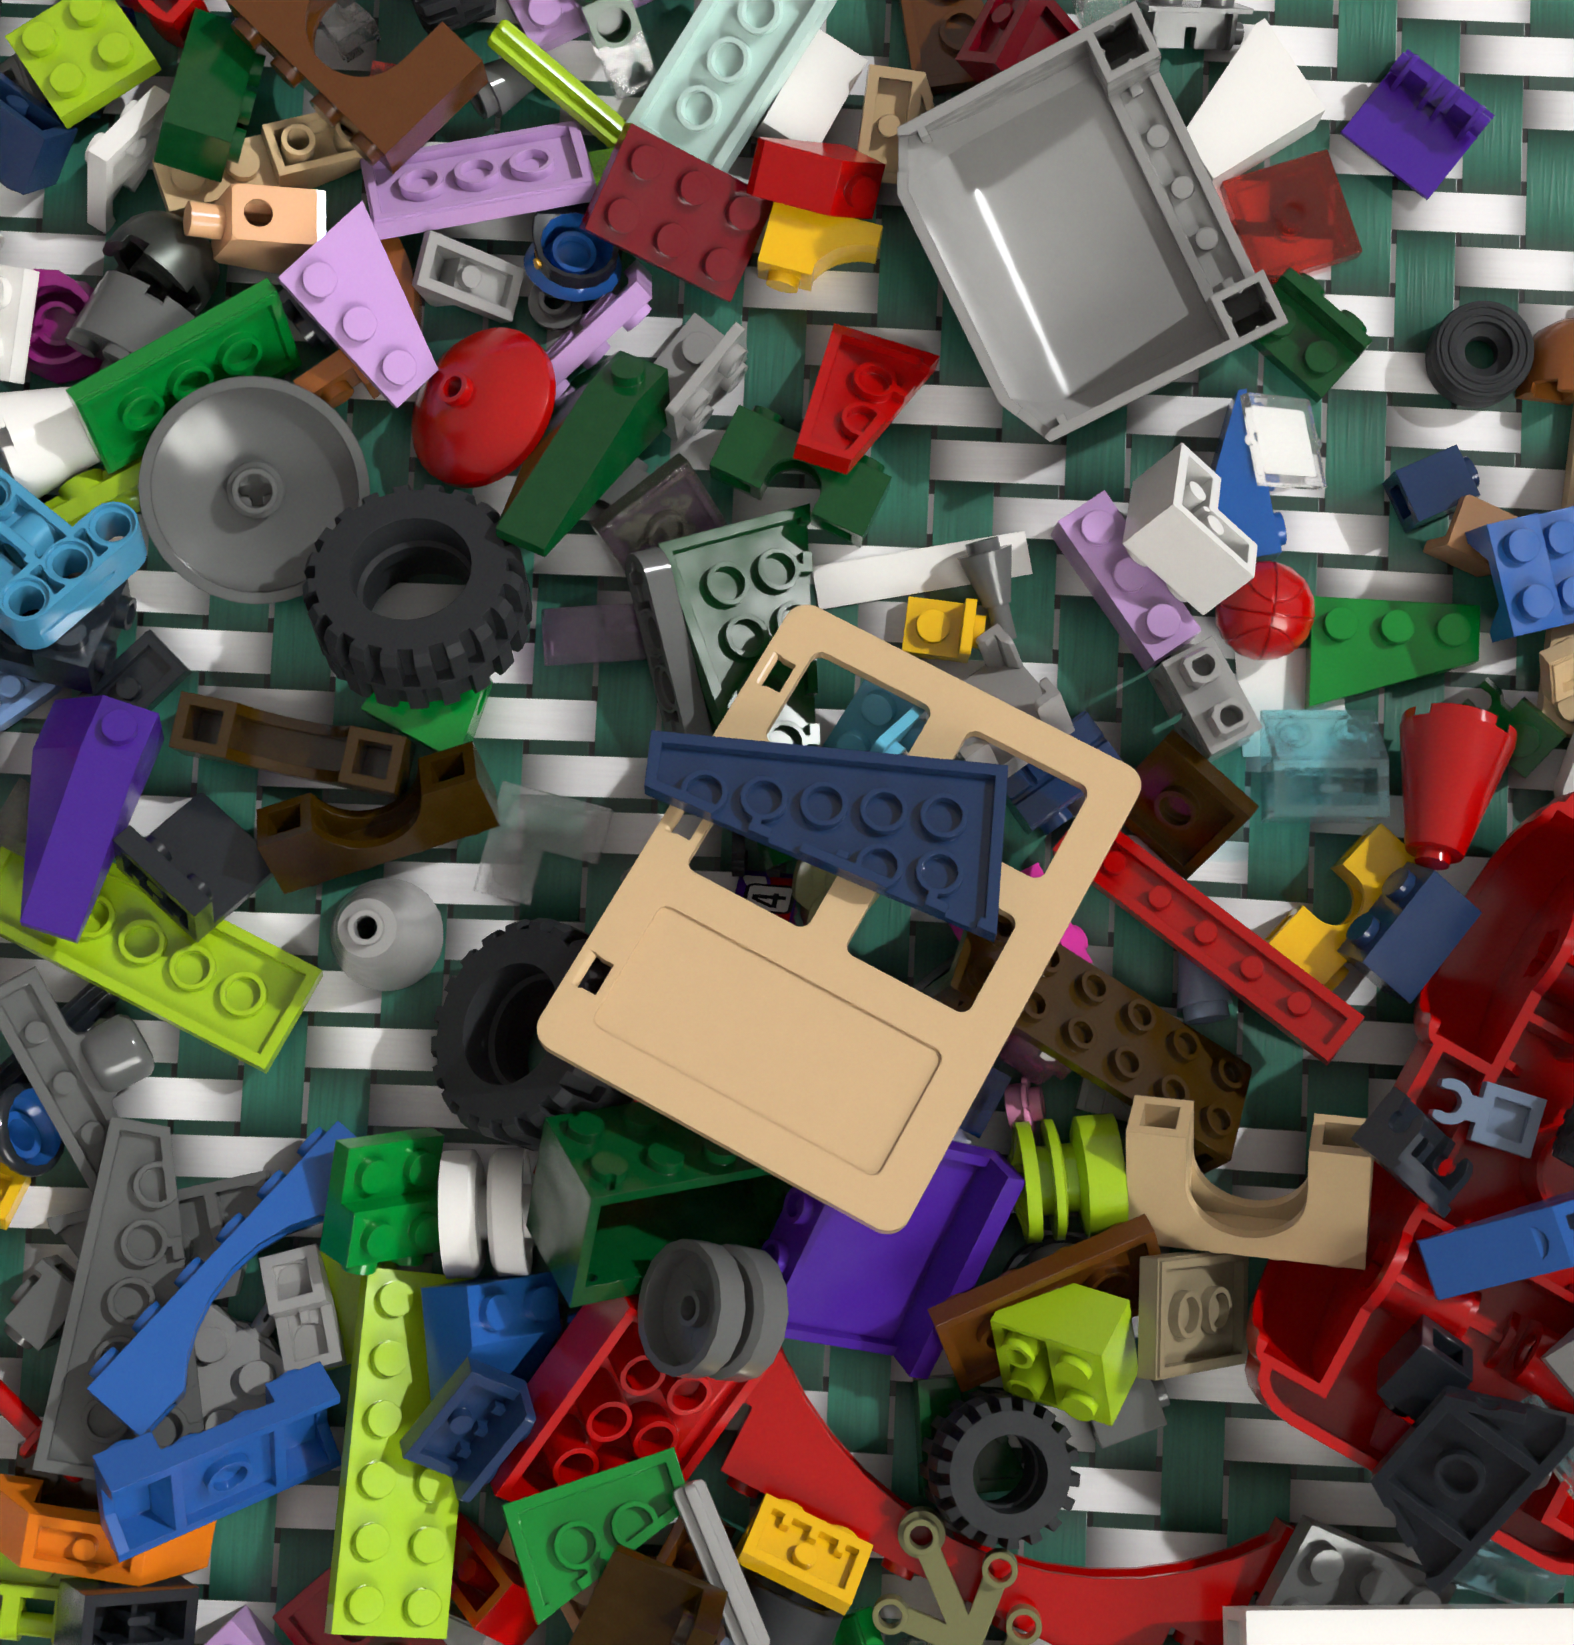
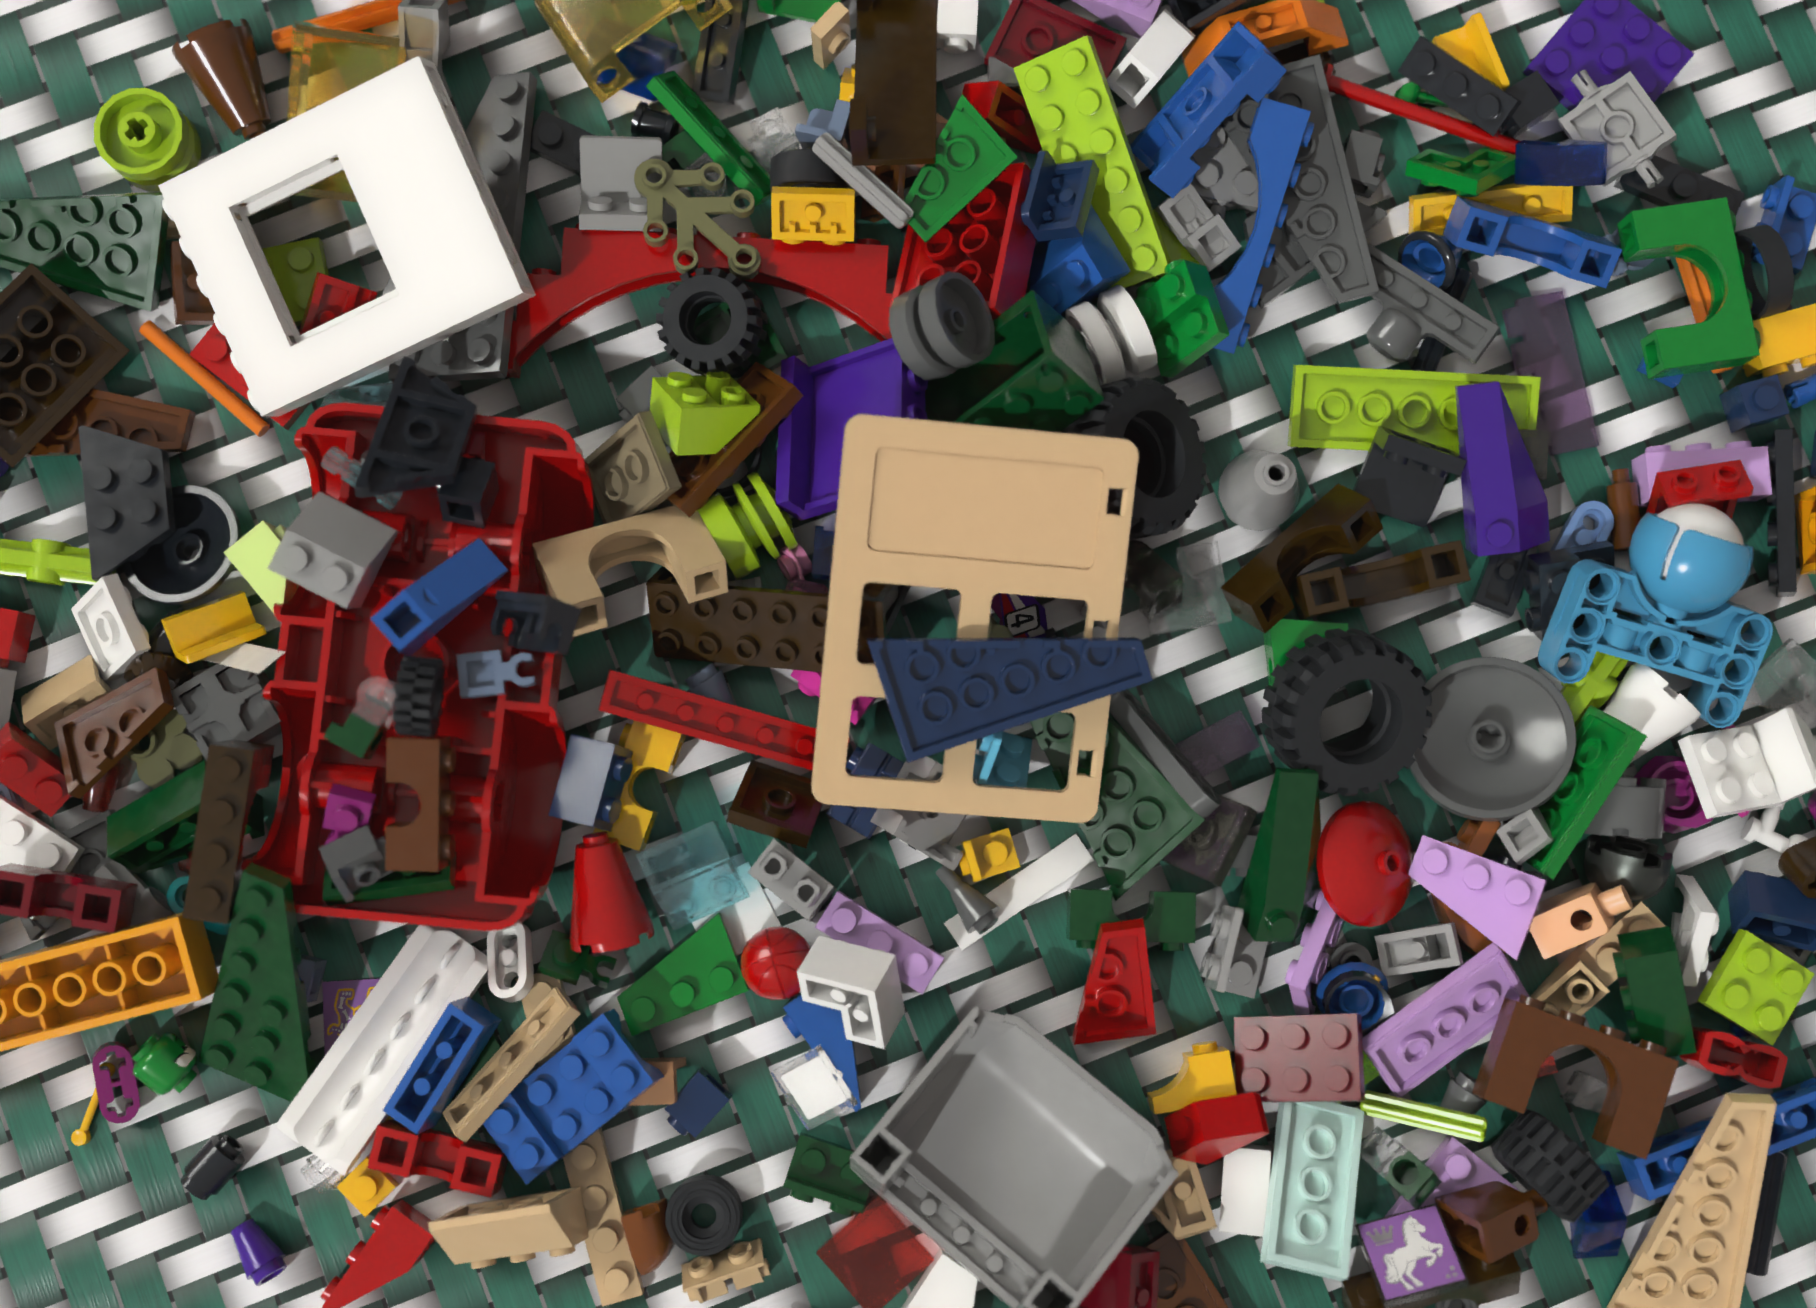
camera: 155 degrees right, 0 degrees up
none -> tan hinge [681,1238,771,1304]
none -> white slope [1107,9,1196,109]
none -> clear smoke leg [1123,540,1183,621]
none -> light grey slope [1496,808,1553,865]

